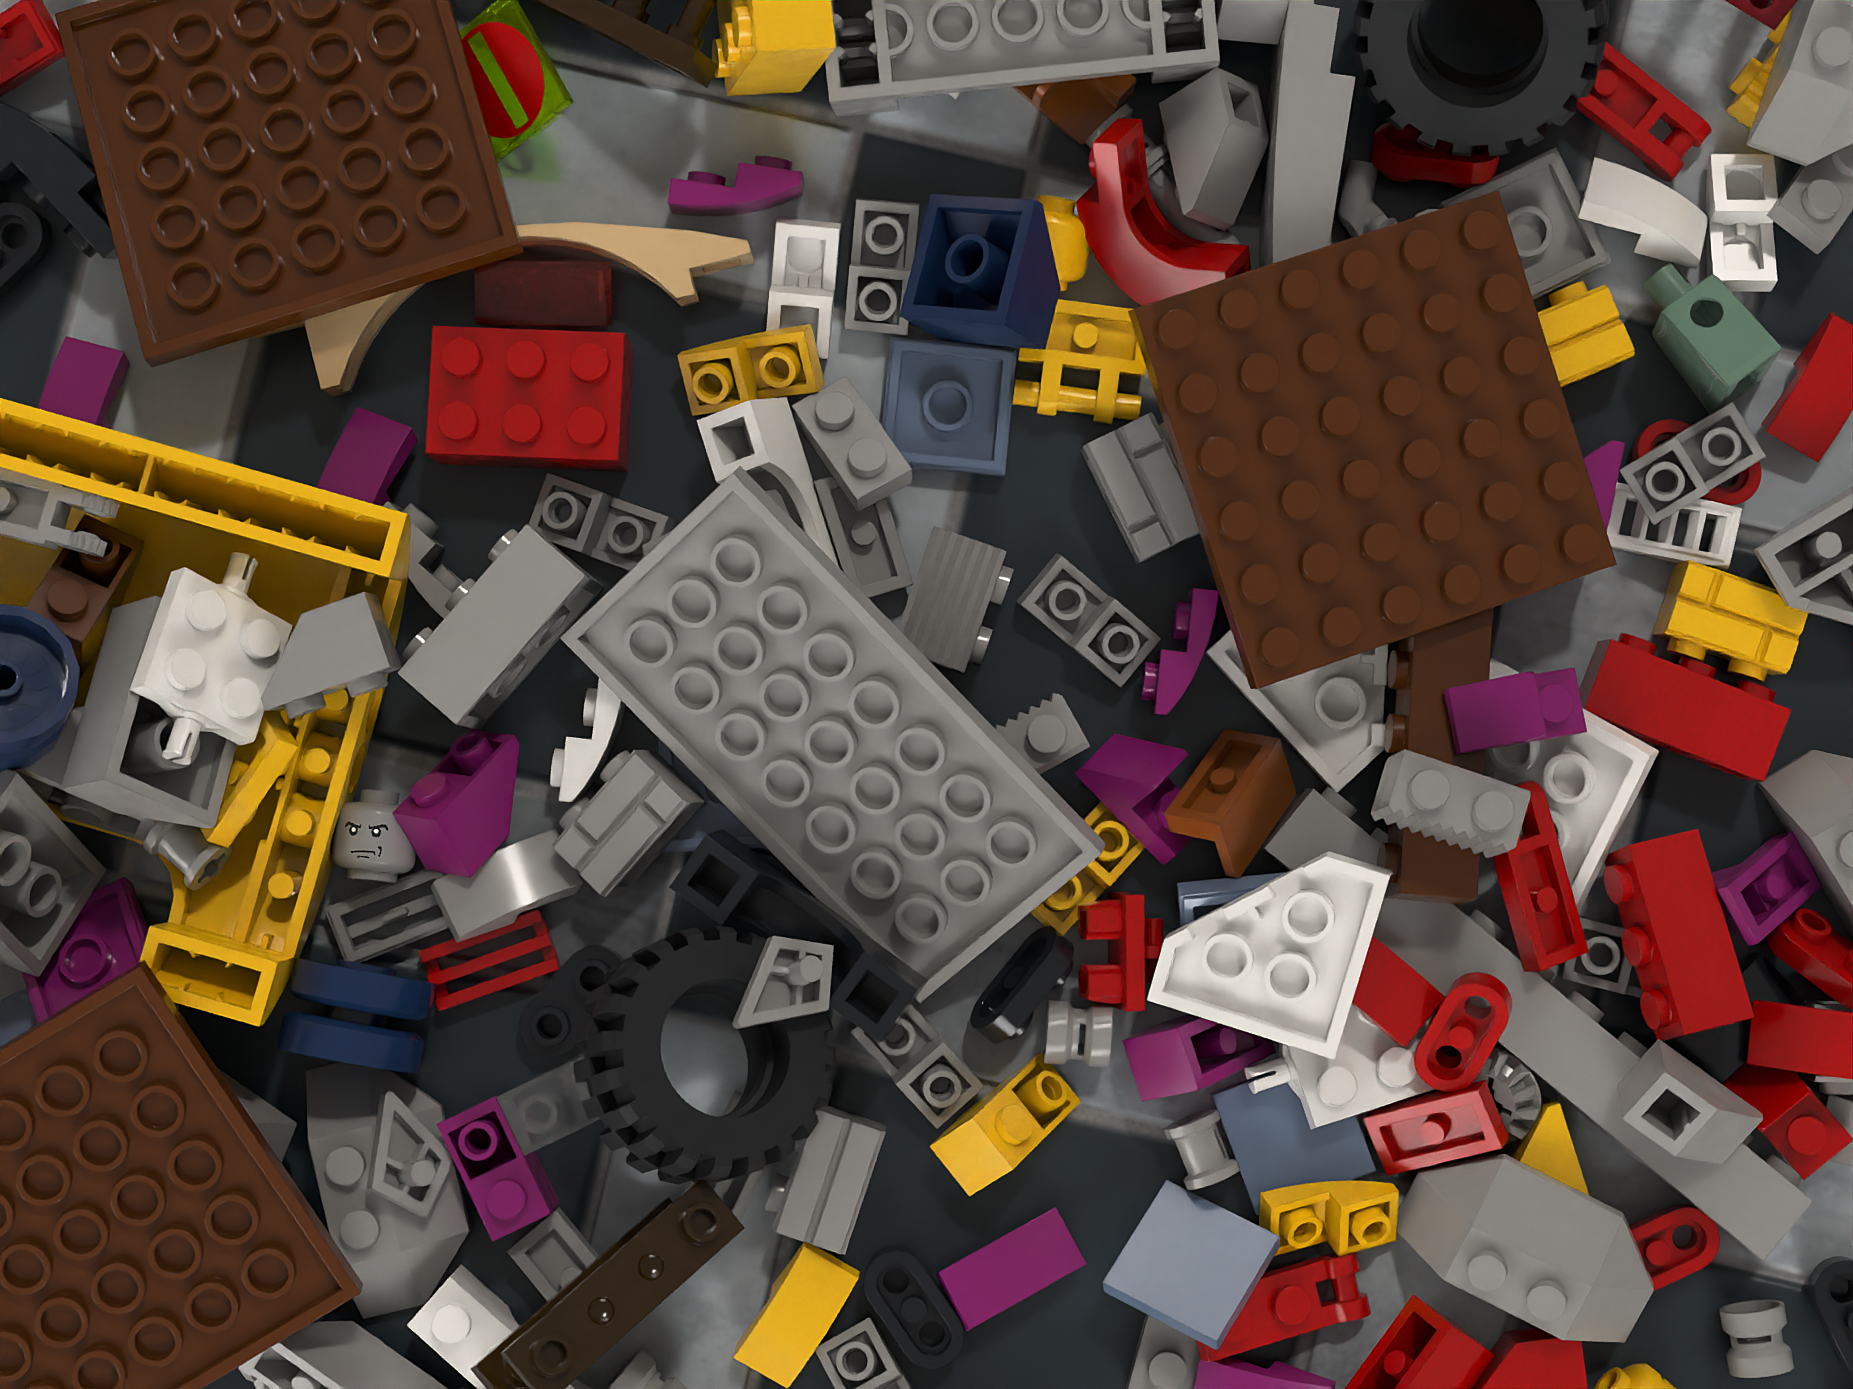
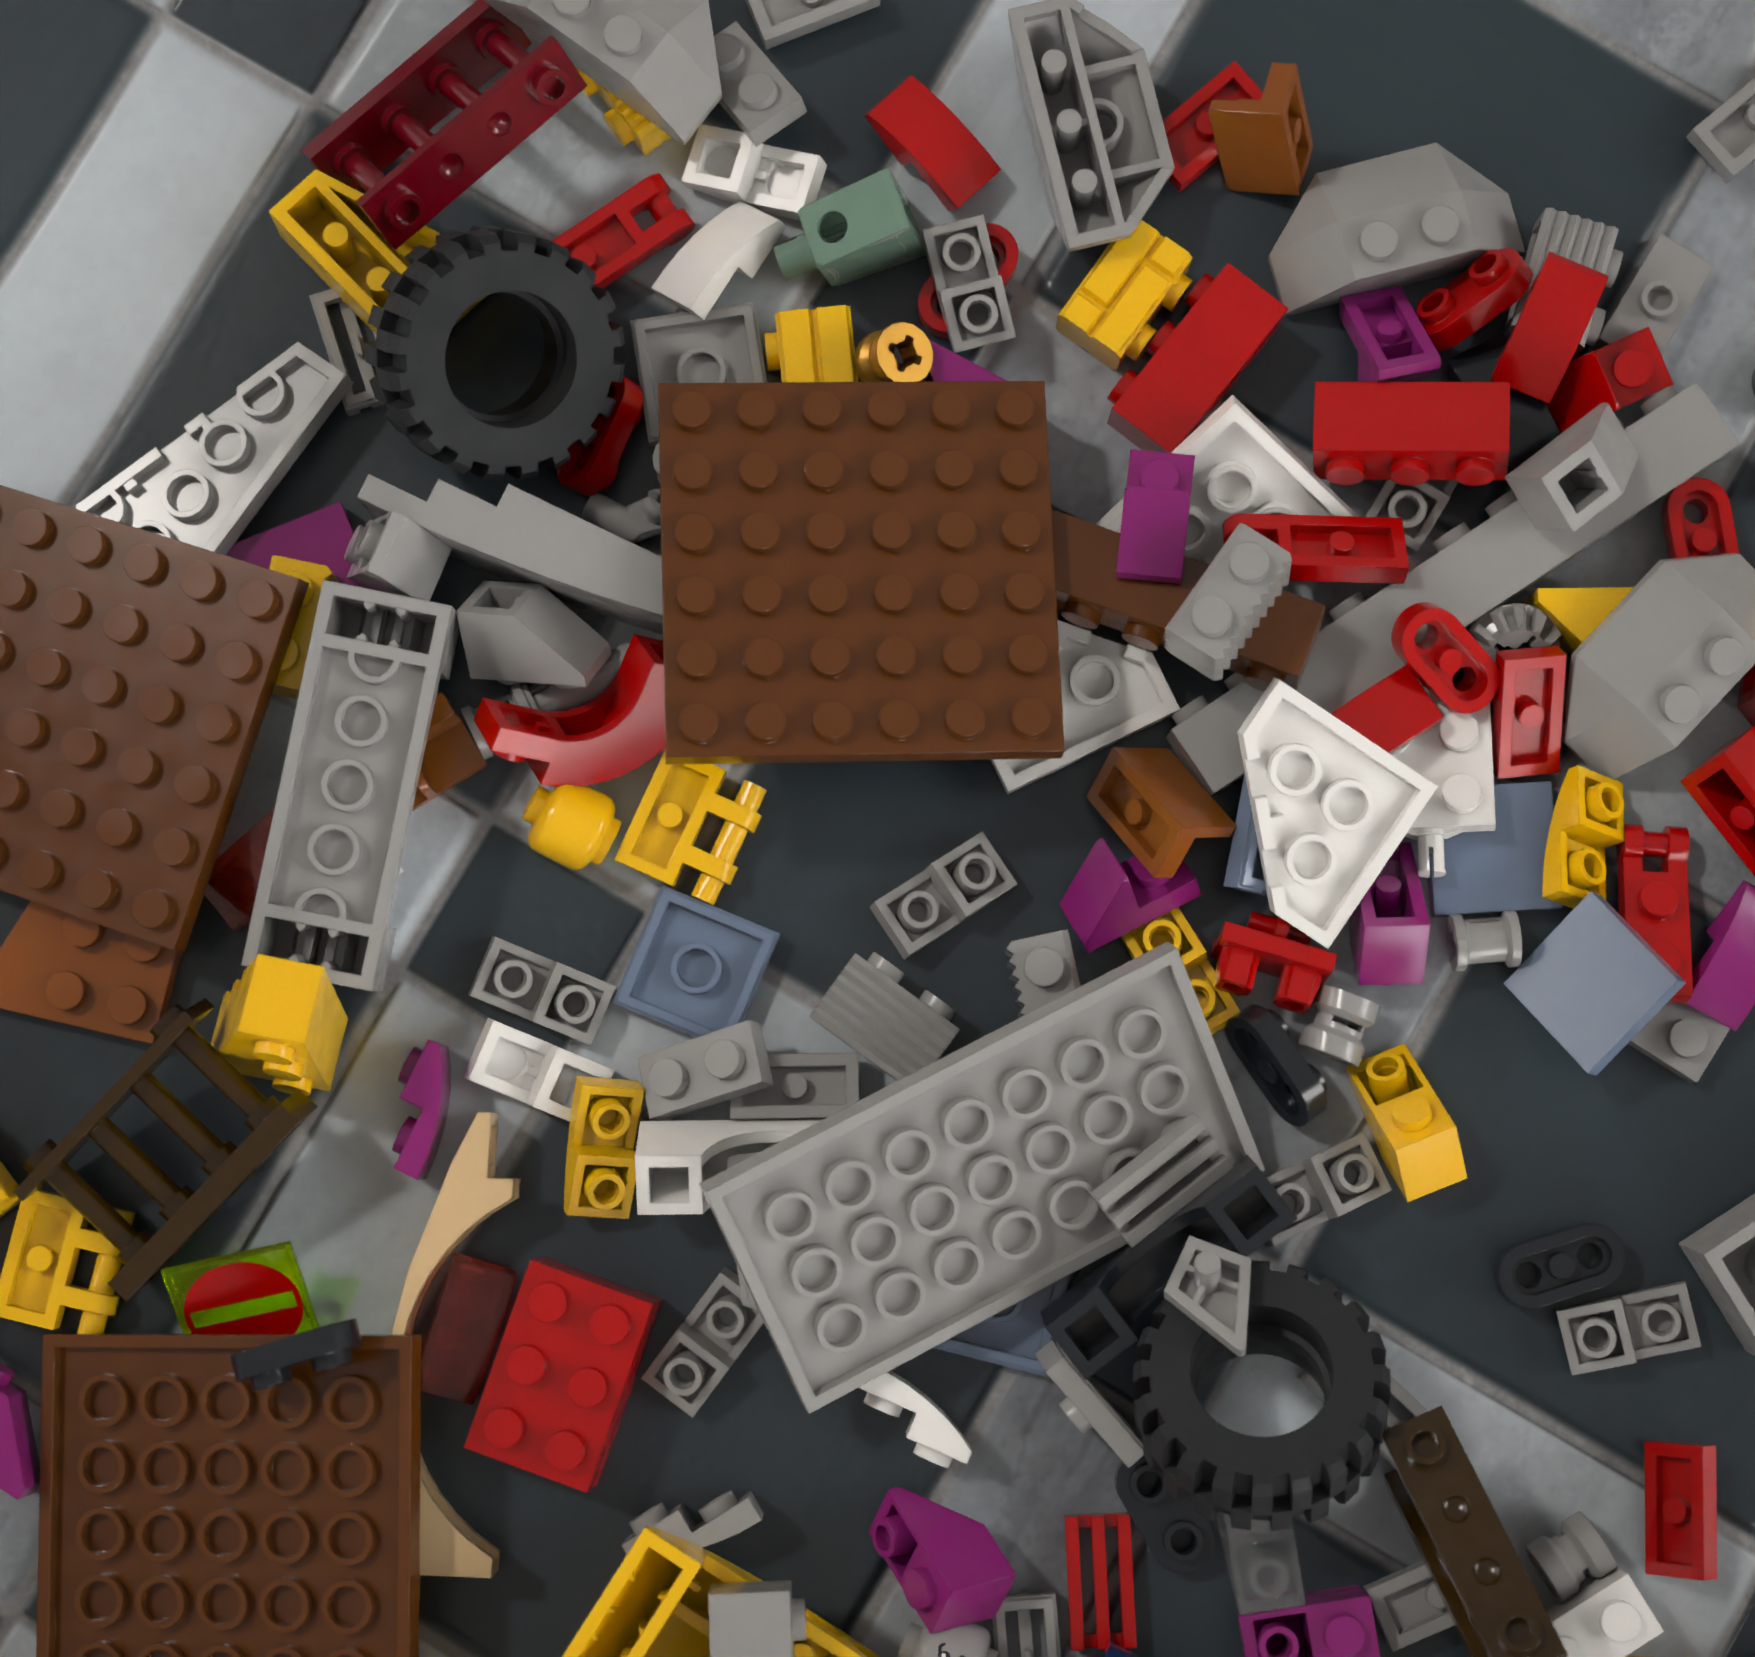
camera: 75 degrees left, 5 degrees down
magenta slope [316,407,418,506] -> none
light grey slope [398,524,604,730] -> none
light grey slope [430,829,583,943] -> none
light grey brick [552,749,705,897] -> none
yellow slope [733,1242,860,1389] -> none
light grey brick [765,1105,886,1255] -> none
dark blue slope [899,194,1061,350] -> none
magenta slope [936,1207,1087,1331] -> none
light grey brick [1081,412,1200,564] -> none
magenta slope [1141,588,1219,716] -> none
white slope [1607,482,1742,571] -> none
none -> black plate [230,1319,363,1392]
none -> wheel [854,322,933,382]
none -> light grey plate [1035,1340,1143,1468]
none -> light grey tile [1090,1112,1234,1248]

